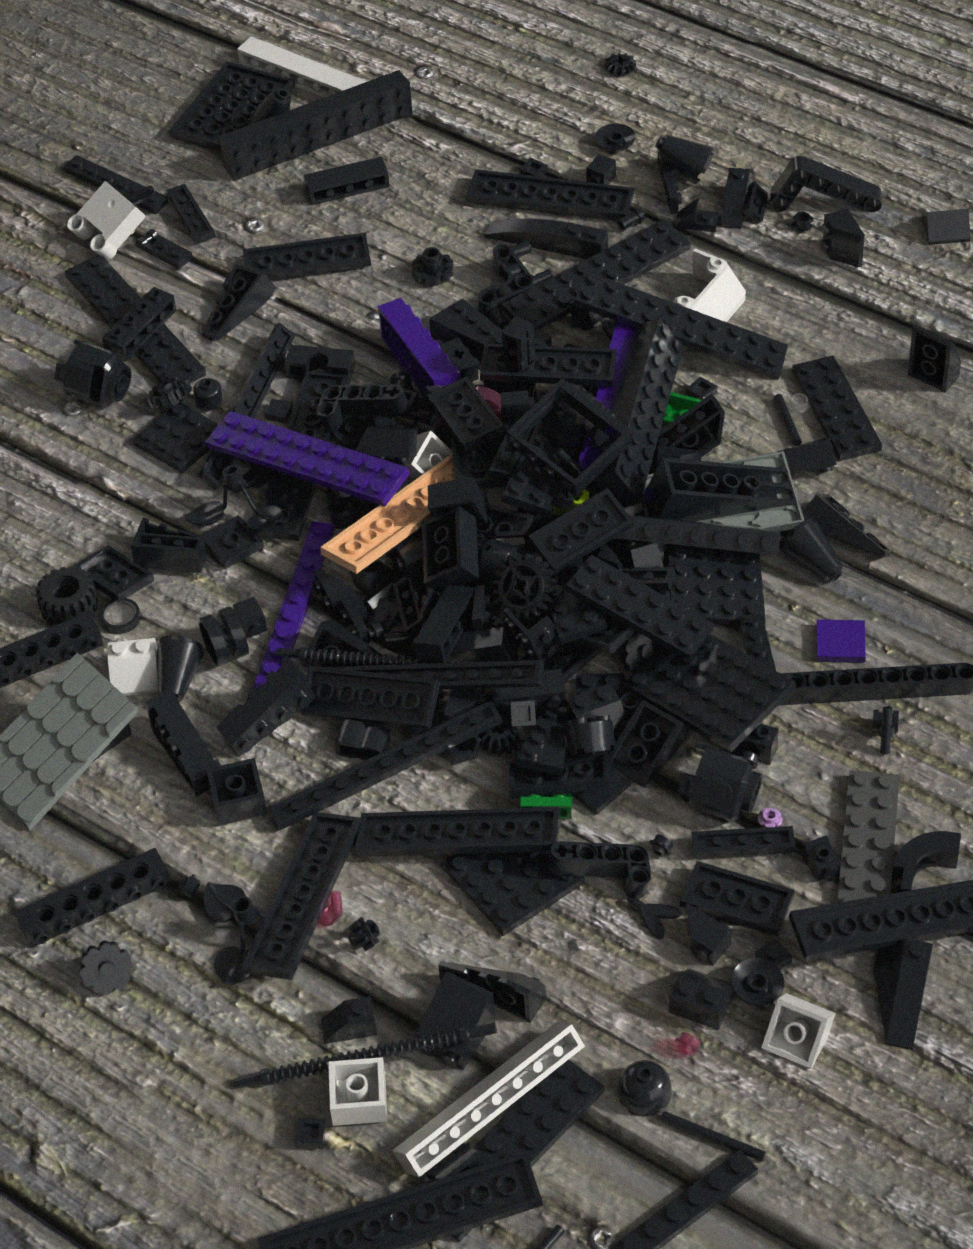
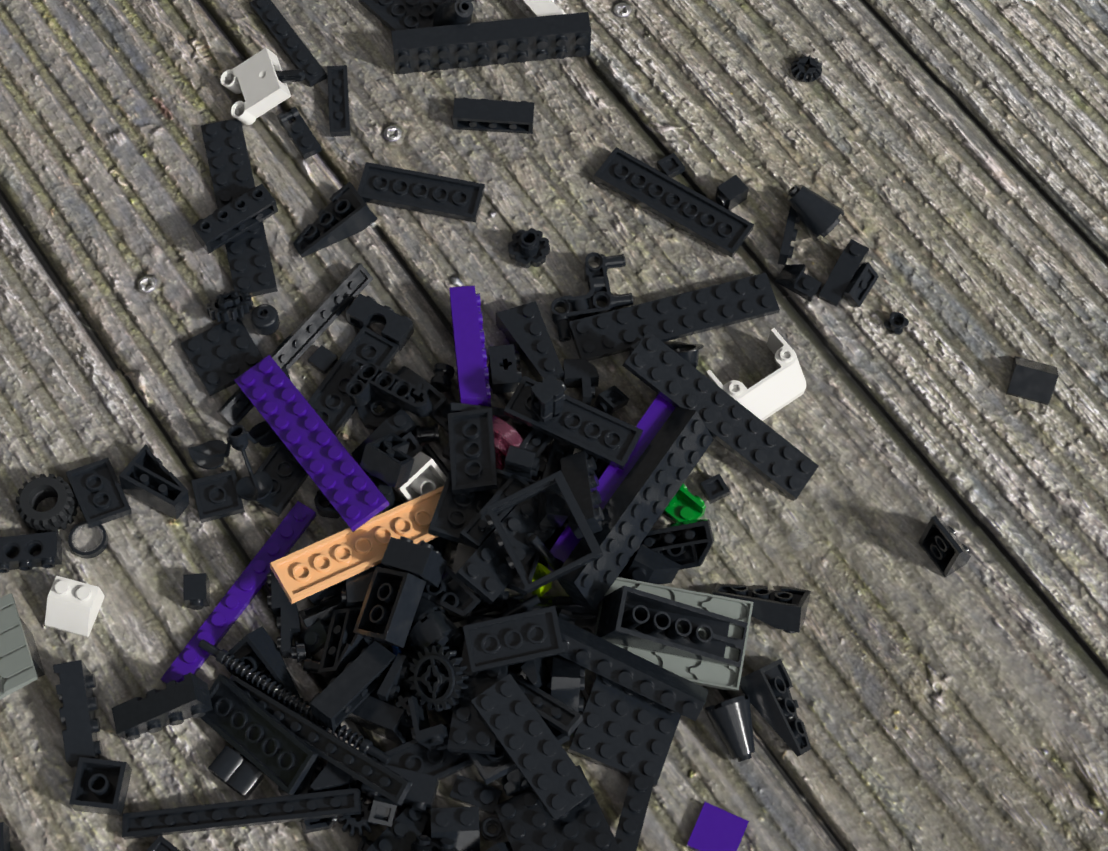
camera: 15 degrees right, 15 degrees up
black piece [54,339,132,408] -> none
black cone [157,635,205,702] -> none
black wheel [198,606,249,667] -> none
black slope [484,219,608,259] -> none
black dish [595,123,635,151] -> none
black pin [618,208,645,231] -> none
black beam [770,156,882,212] -> none
black bar [774,394,802,446] -> none
black plate [792,355,882,461] -> none
black slope [821,208,865,267] -> none

